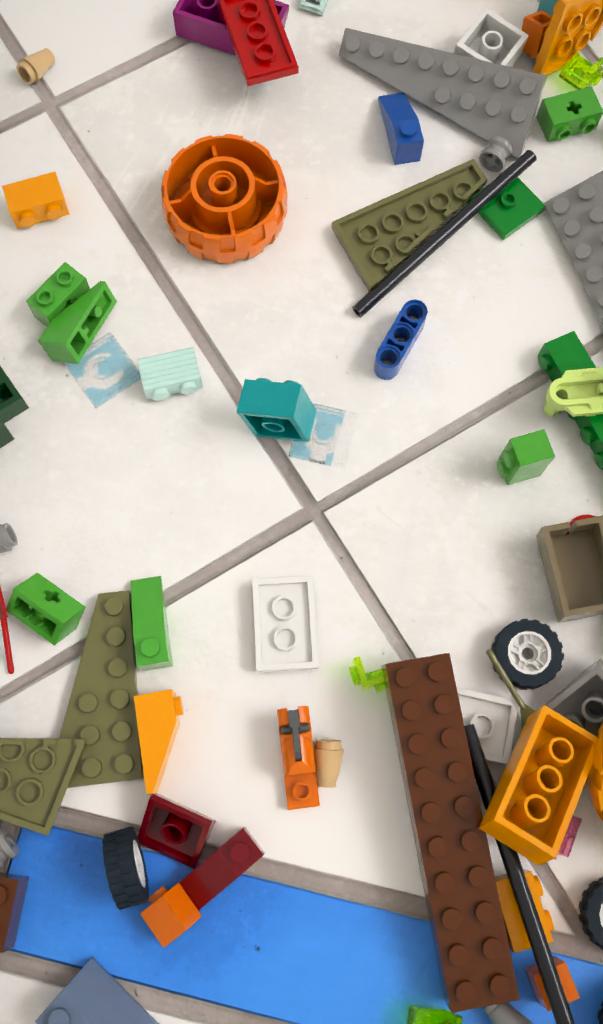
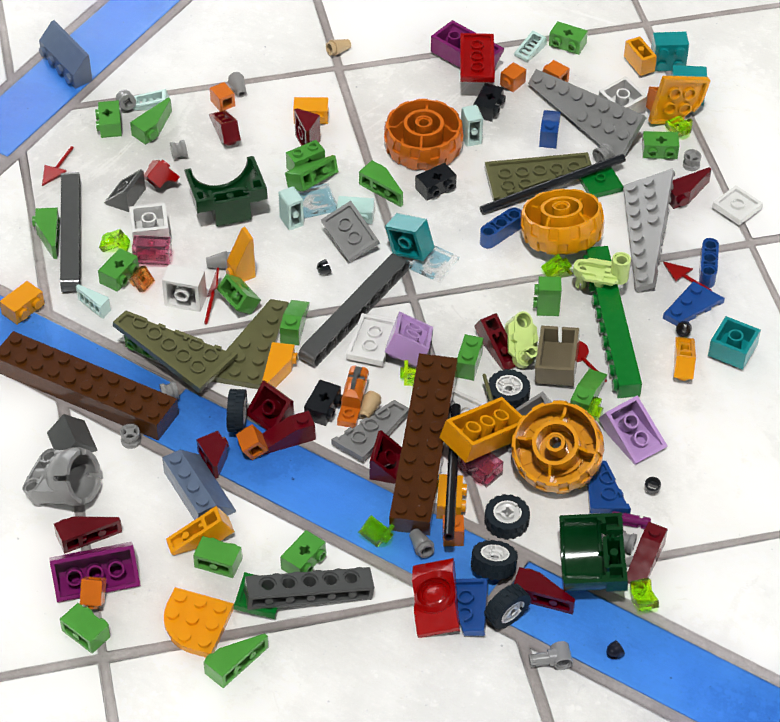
camera: 20 degrees right, 25 degrees down
none -> dark red slope [196,431,229,479]
none -> light orange slope [226,227,256,282]
none -> light aqua brick [278,186,304,230]
none -> dark red slope [294,108,320,146]
none -> dark grey beam [298,253,410,367]
none -> black brick [304,380,342,426]
none -> black hinge [316,259,332,275]
none -> light grey plate [321,201,380,263]
none -> light grey wing [331,400,409,462]
none -> bright green slope [359,160,403,207]
none -> dark red slope [369,430,402,484]
none -> lavender slope [385,311,433,367]
none -> black brick [415,163,457,201]
none -> bright green brick [456,334,483,381]
none -> light aqua brick [461,105,484,147]
none -> black brick [473,83,506,122]
none -> dark red slope [474,313,516,370]
none -> orange brick [500,62,527,92]
none -> yellowish green piece [505,311,539,369]
none -> light orange wheel [521,189,604,255]
none -> clear neon green bracket [541,254,573,277]
none -> orange brick [543,60,570,82]

